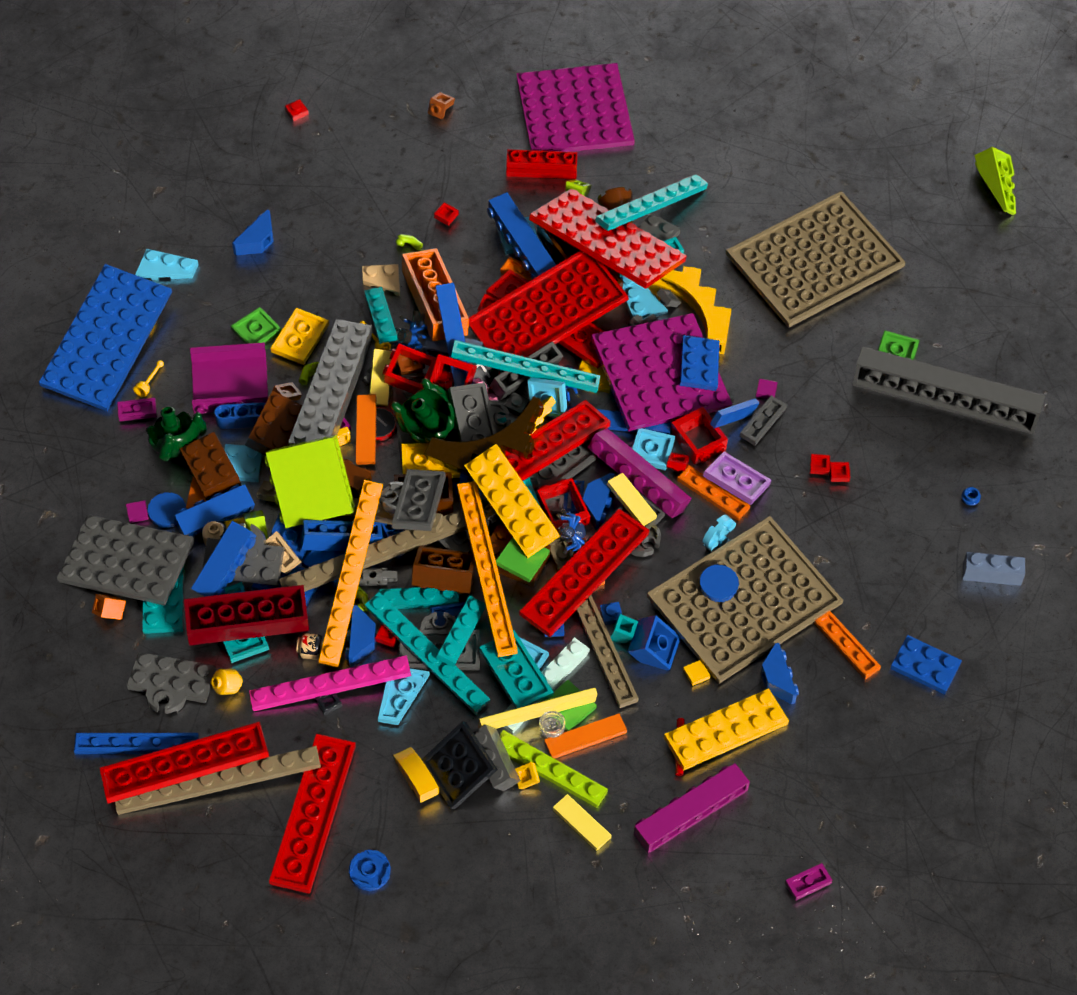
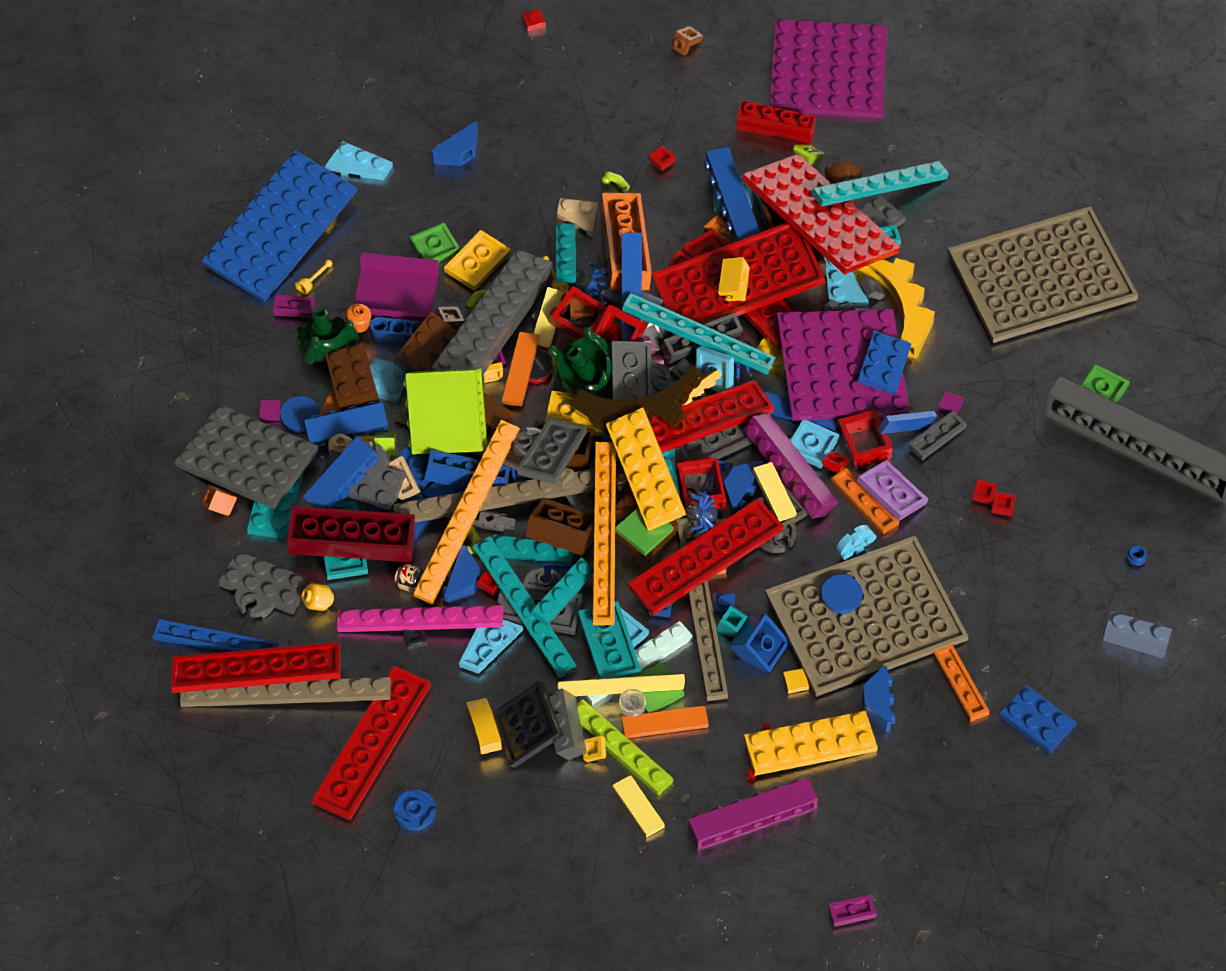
camera: 15 degrees right, 0 degrees up
none -> orange head [345,303,371,333]
none -> yellow hinge [718,257,750,301]

